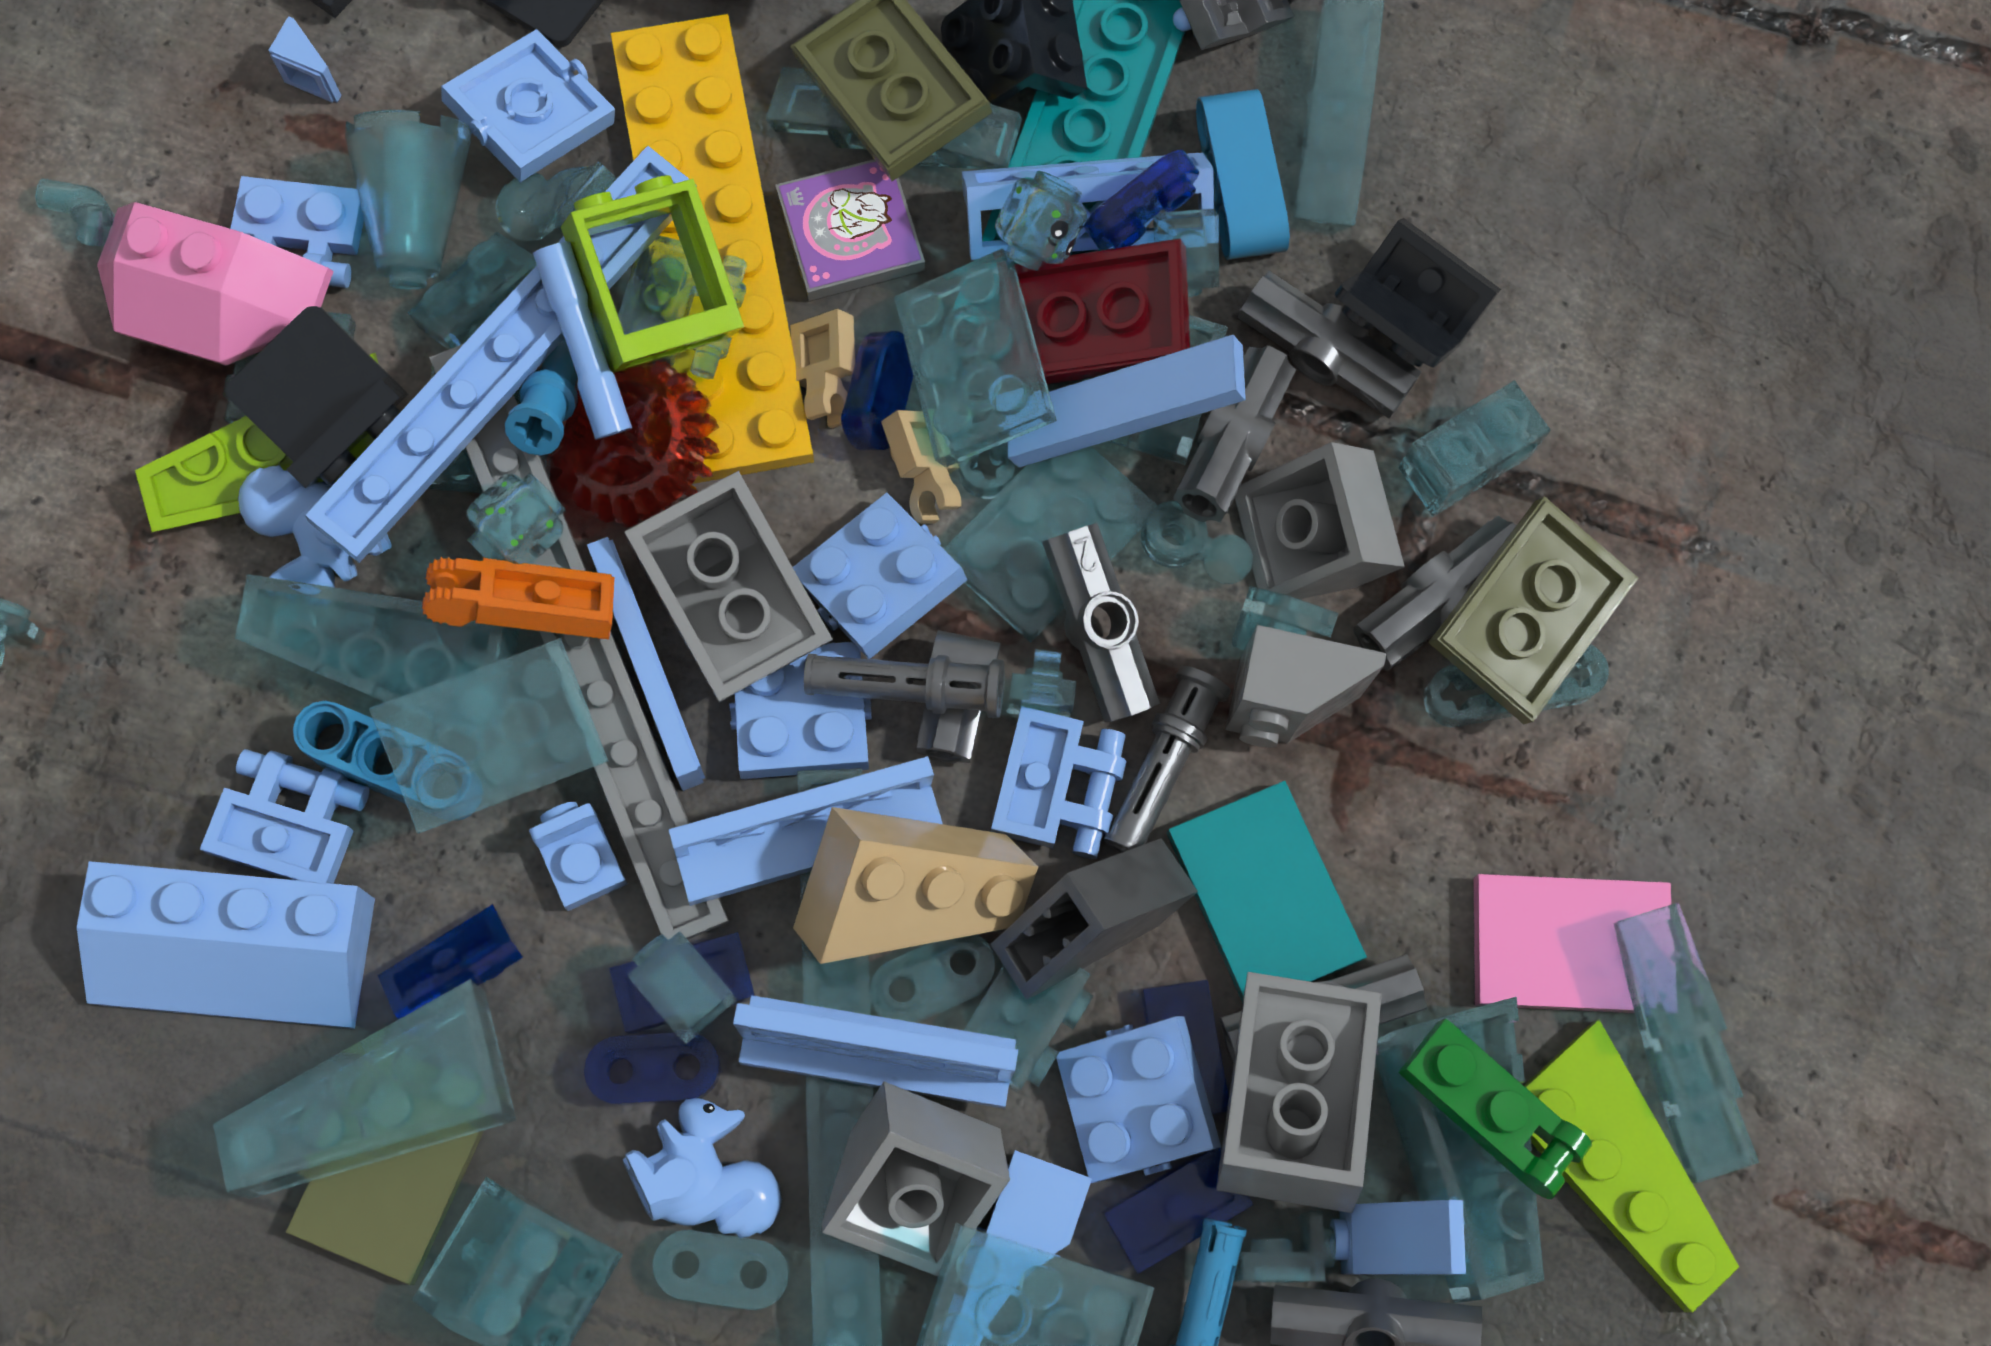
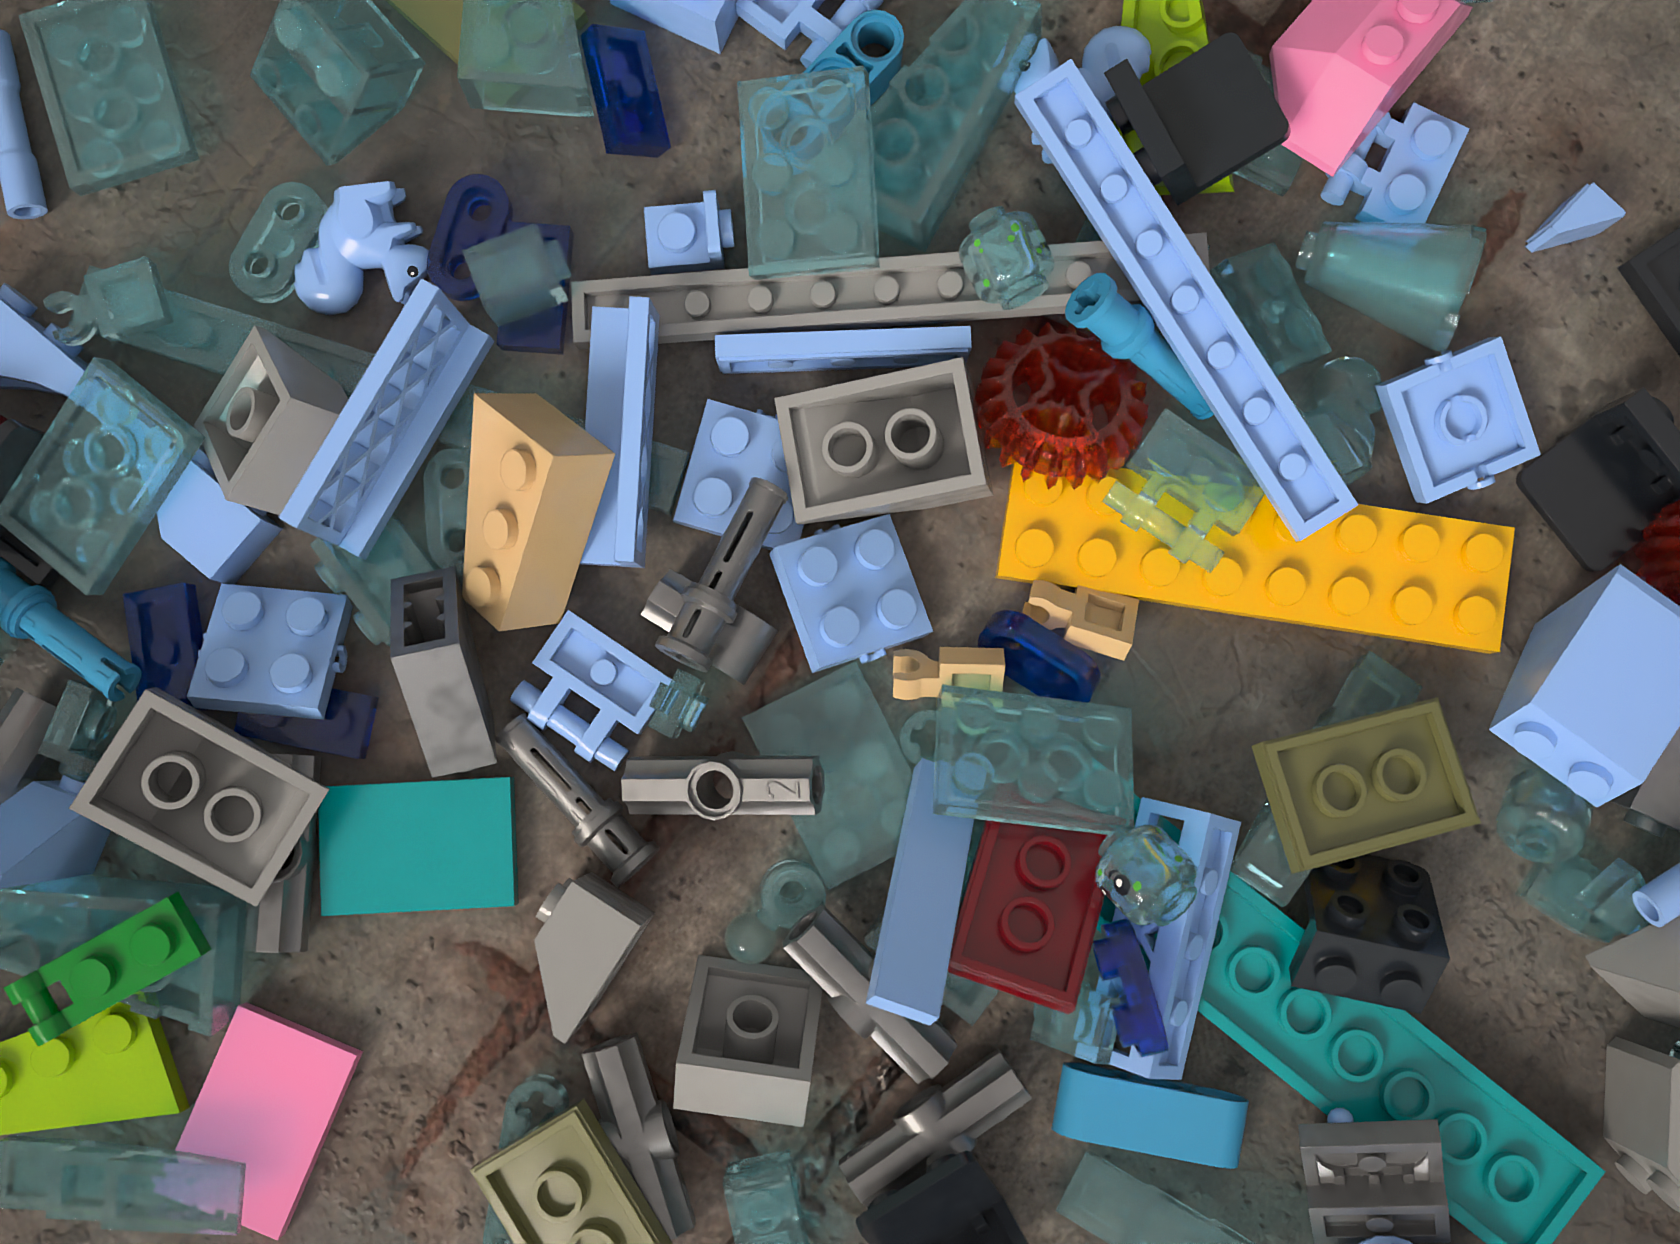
camera: 115 degrees right, 10 degrees up
orange hinge [422,557,615,640] -> none
light blue piece [533,241,632,440] -> none
lime window [561,175,744,373] -> none
tile [775,159,925,301] -> none
clear light blue bracket [1232,586,1339,650] -> none

